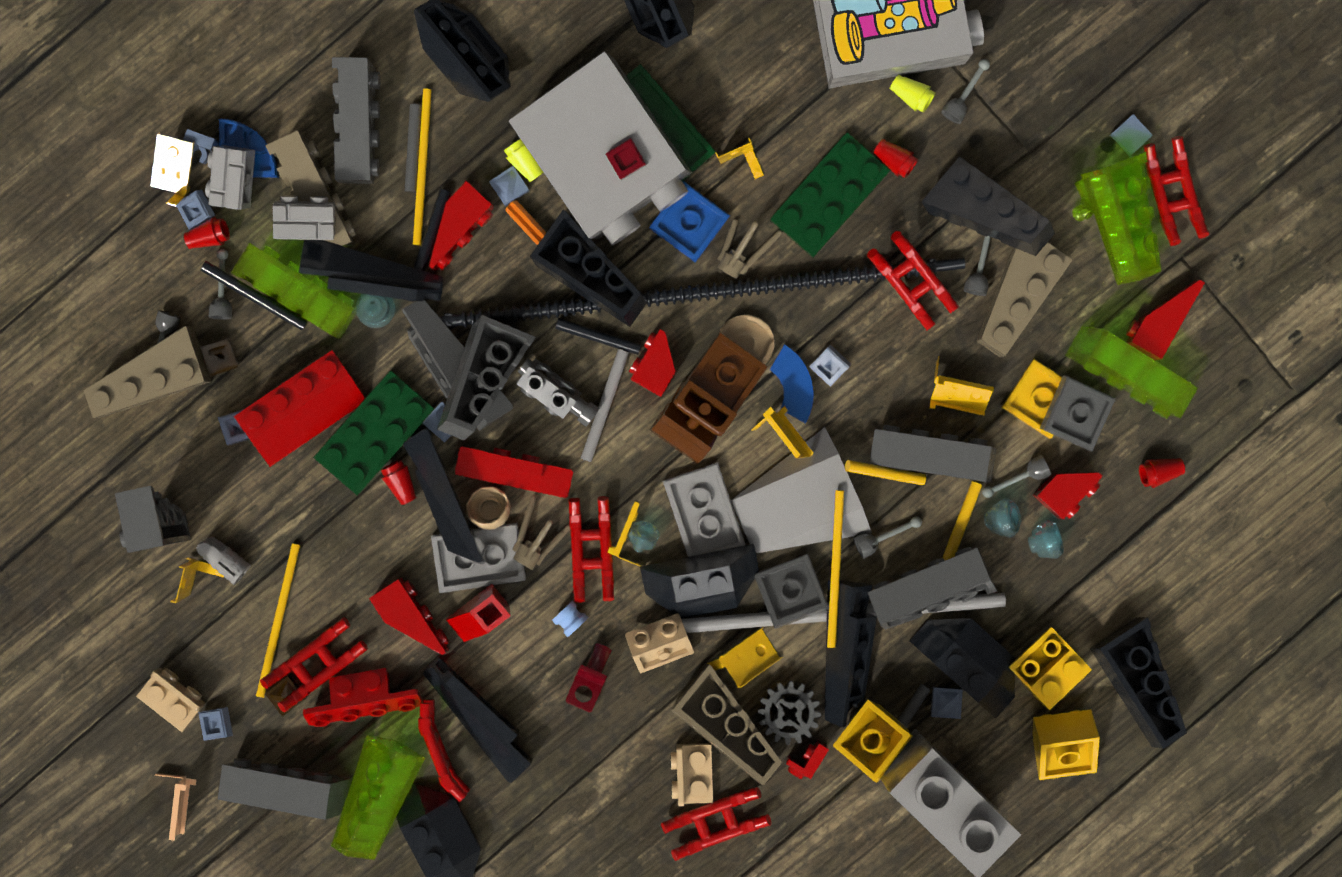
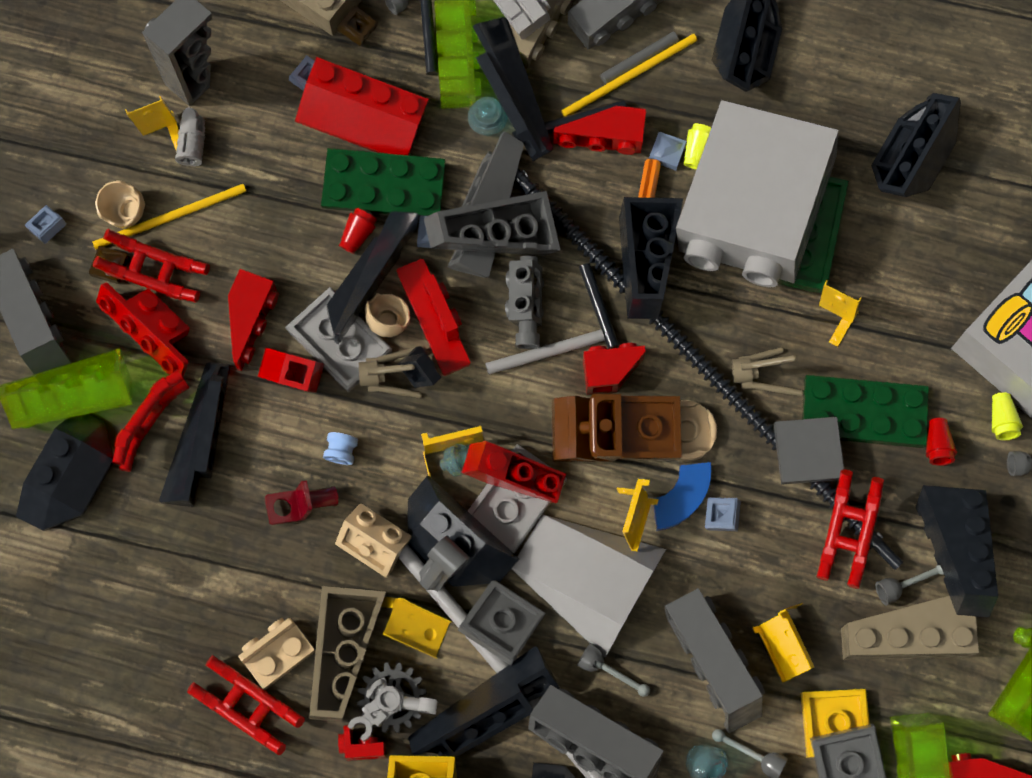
camera: 55 degrees right, 15 degrees down
tan bracket [136,668,206,732] -> none
red piece [568,496,614,603] -> none
dark red tile [605,138,647,180] -> none
blue tile [649,181,730,263] -> none
yellow axle [827,490,844,648] -> none
yellow bar [845,460,926,485] -> none
yellow bar [942,481,982,561] -> none
none -> tan hair [95,180,145,229]
none -> light grey piece [348,678,438,742]
none -> black bracket [398,346,442,388]
none -> dark grey piece [419,535,470,592]
none -> red slope [461,441,566,503]
none -> dark grey tile [774,417,844,485]

